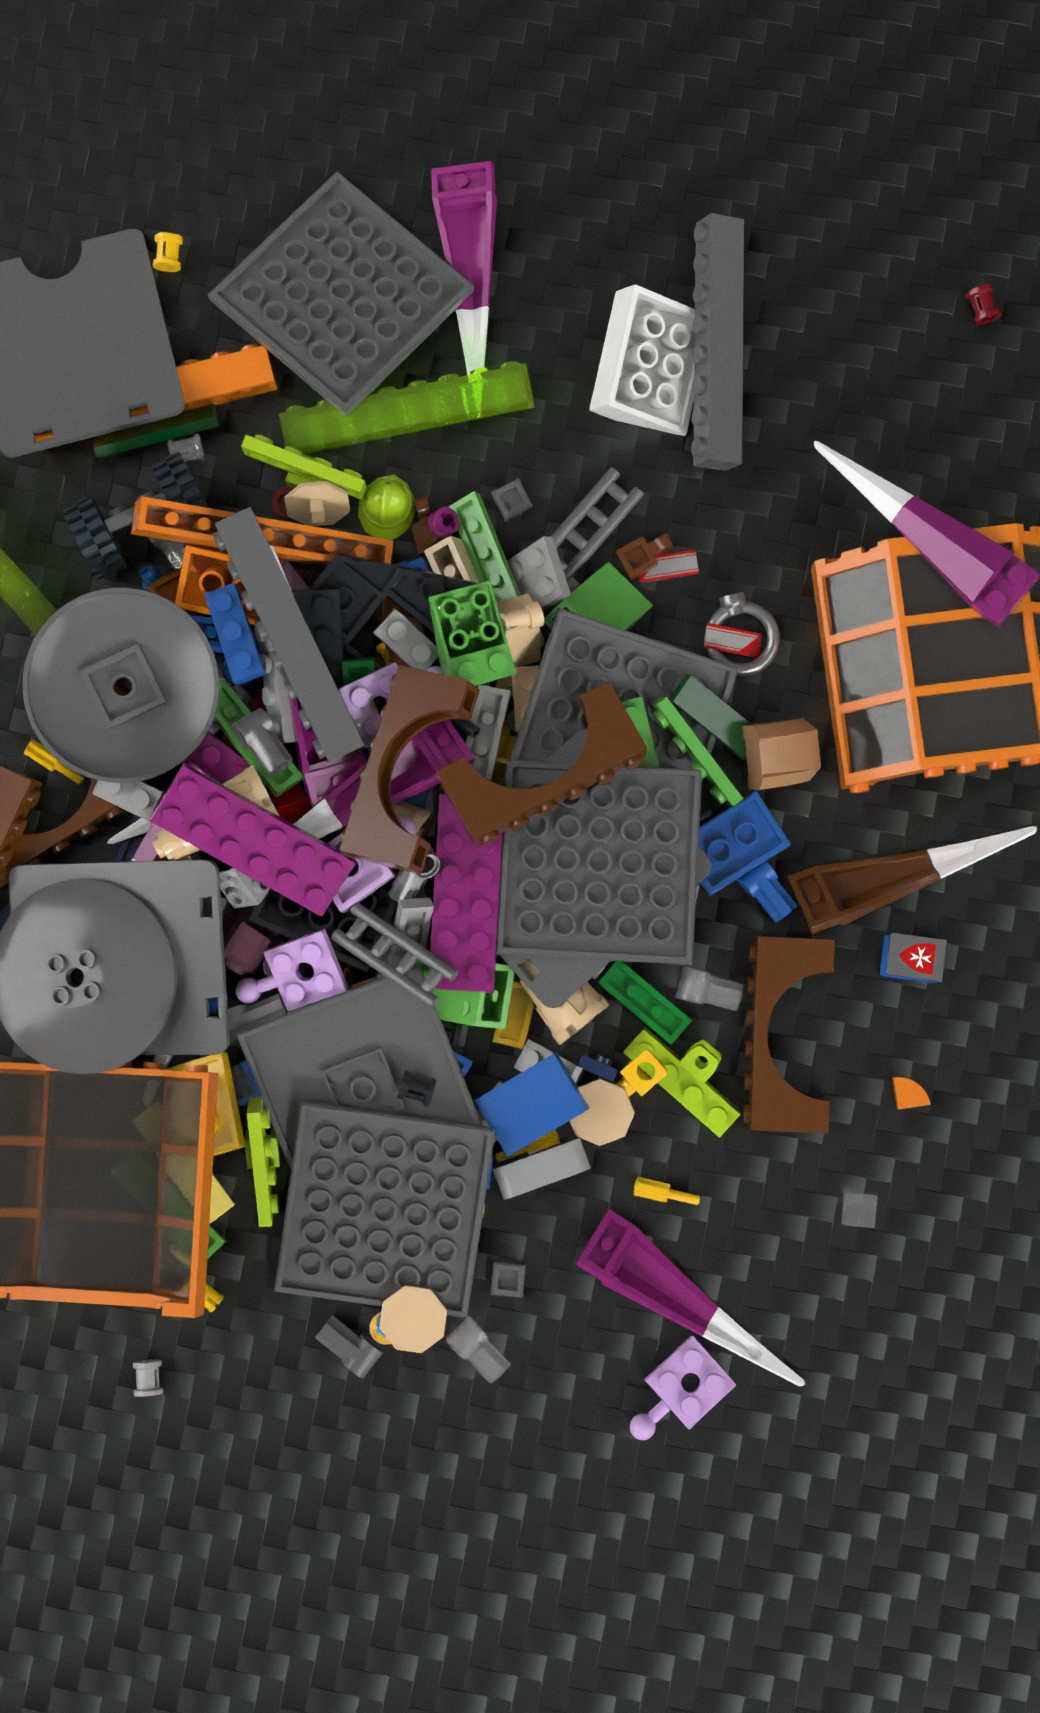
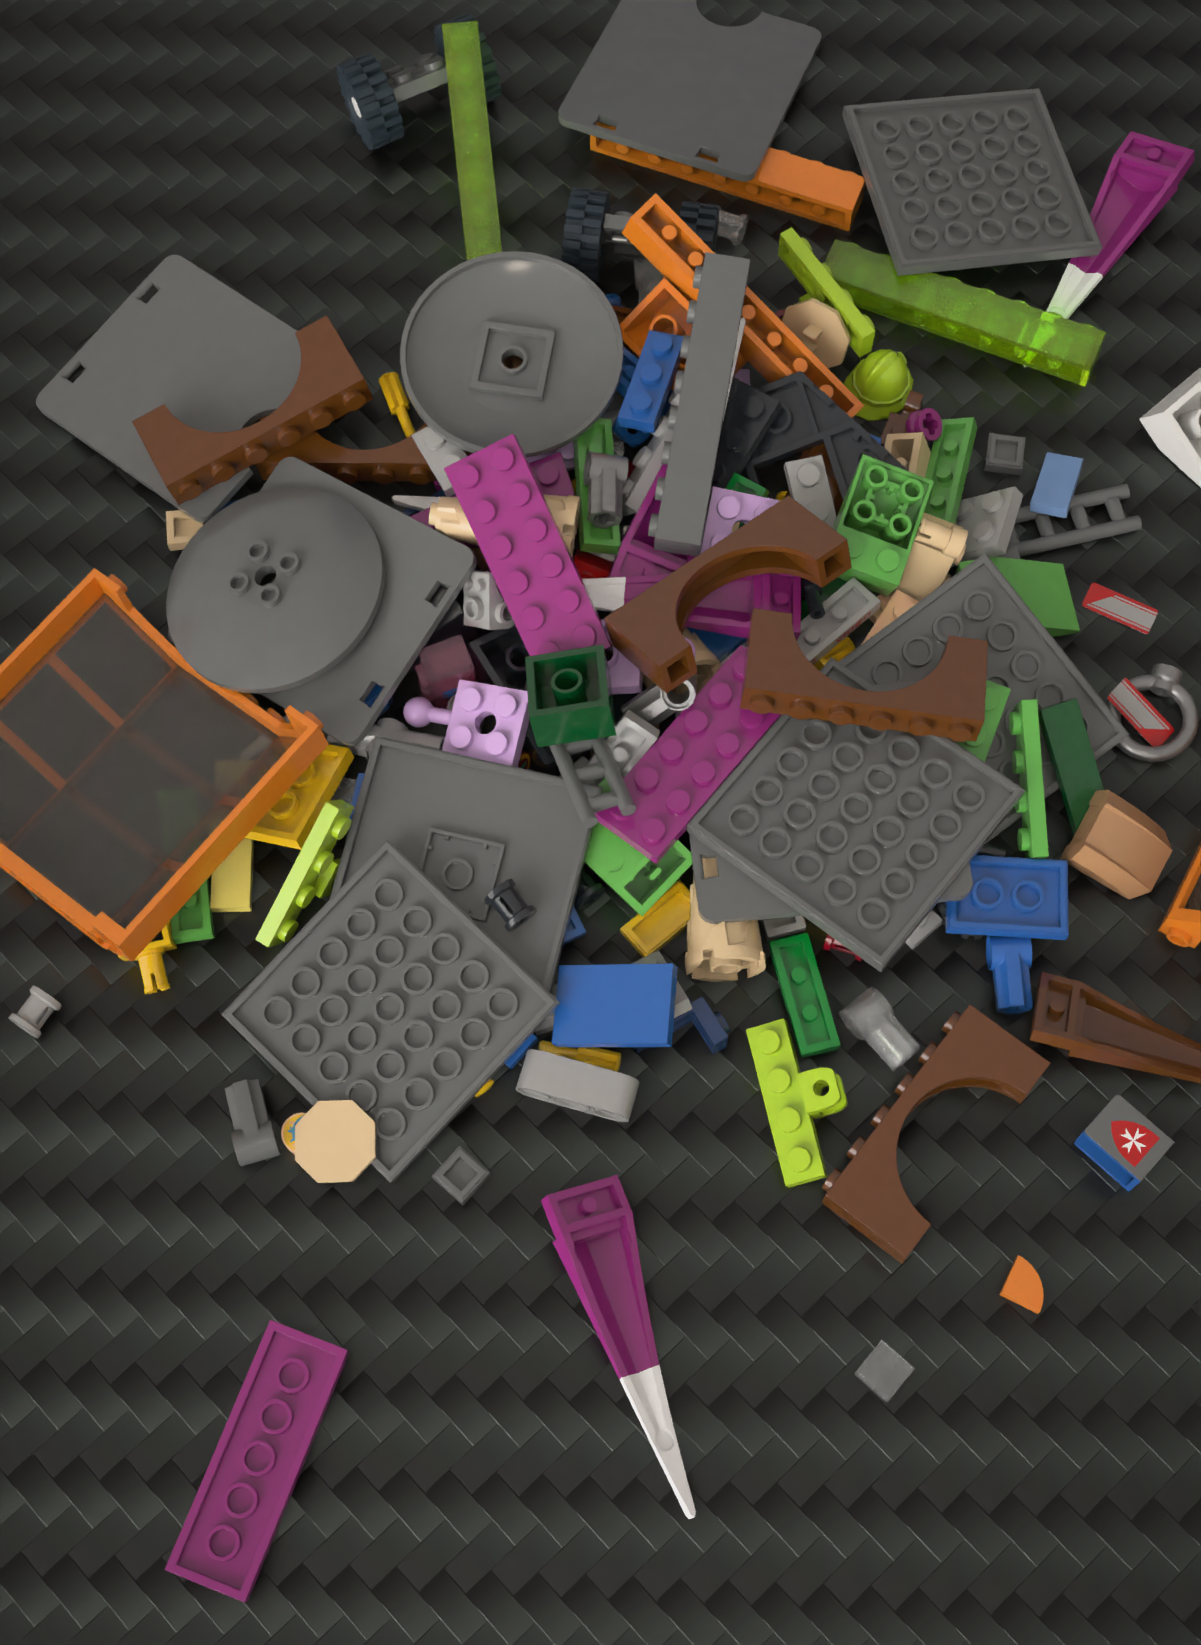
camera: 40 degrees right, 15 degrees down
dark green tile [93,403,219,458] -> none
yellow bush [153,232,183,272] -> none
clear piece [446,1316,511,1384] -> none
tan piece [570,1078,635,1146] -> none
reddish brown plate [615,533,673,580] -> none
yellow bracket [615,1049,668,1097] -> none
lavender plate [630,1335,736,1440] -> none
yellow axle [634,1177,700,1205] -> none
none -> magenta plate [165,1320,350,1603]
none -> dark green brick [525,645,616,747]
none -> medium blue tile [1030,452,1083,518]

